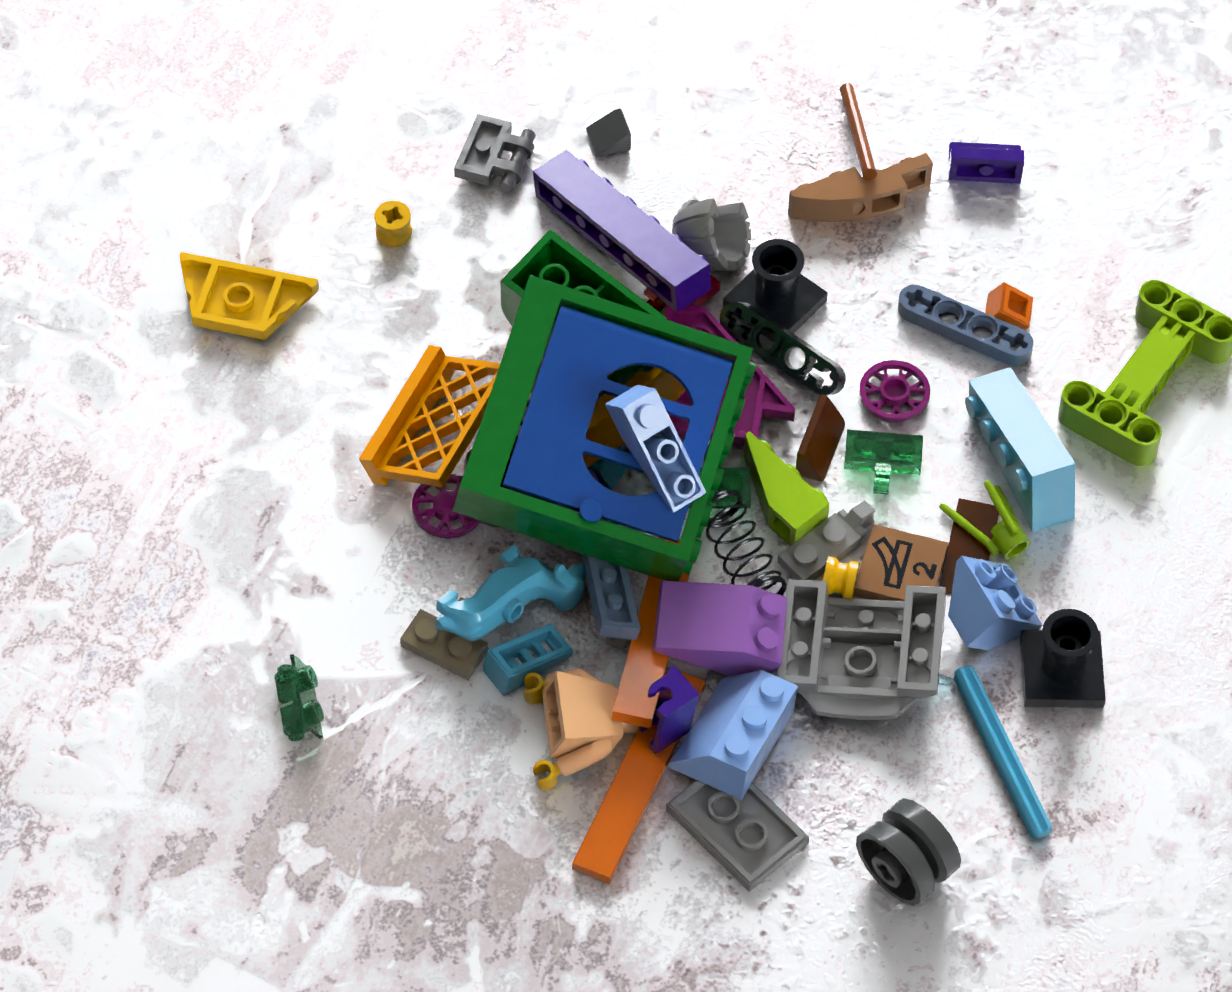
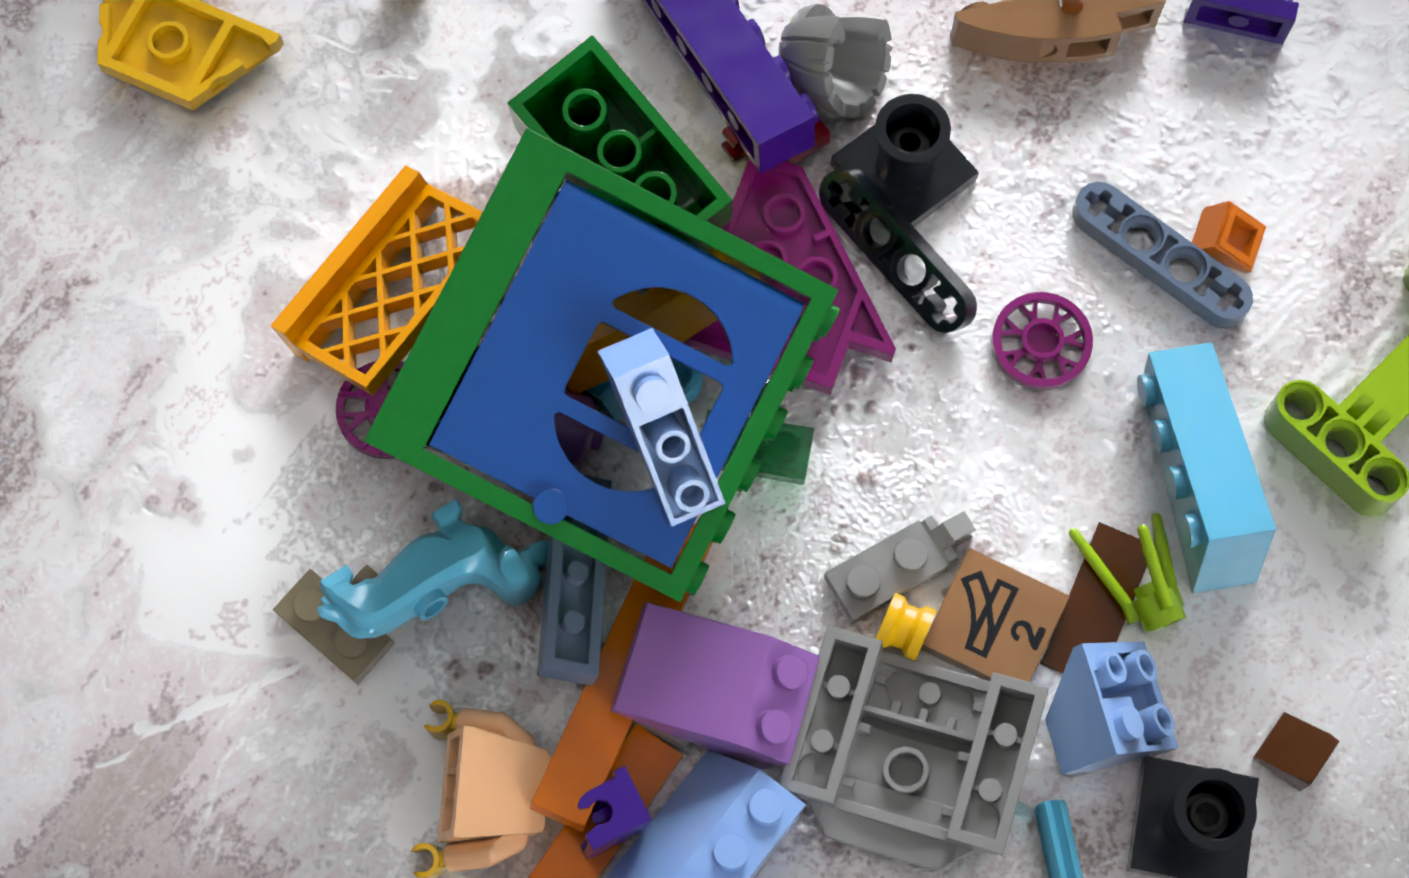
camera: 10 degrees right, 15 degrees up
clear green hinge [274,654,324,741] -> none
medium azure slope [483,624,574,695] -> none
black piece [706,489,787,596] -> none
lime slope [744,431,830,546] -> none
reddish brown slope [796,394,845,482] -> none
clear green plate [844,429,923,495] -> none
none -> reddish brown slope [1253,712,1340,791]

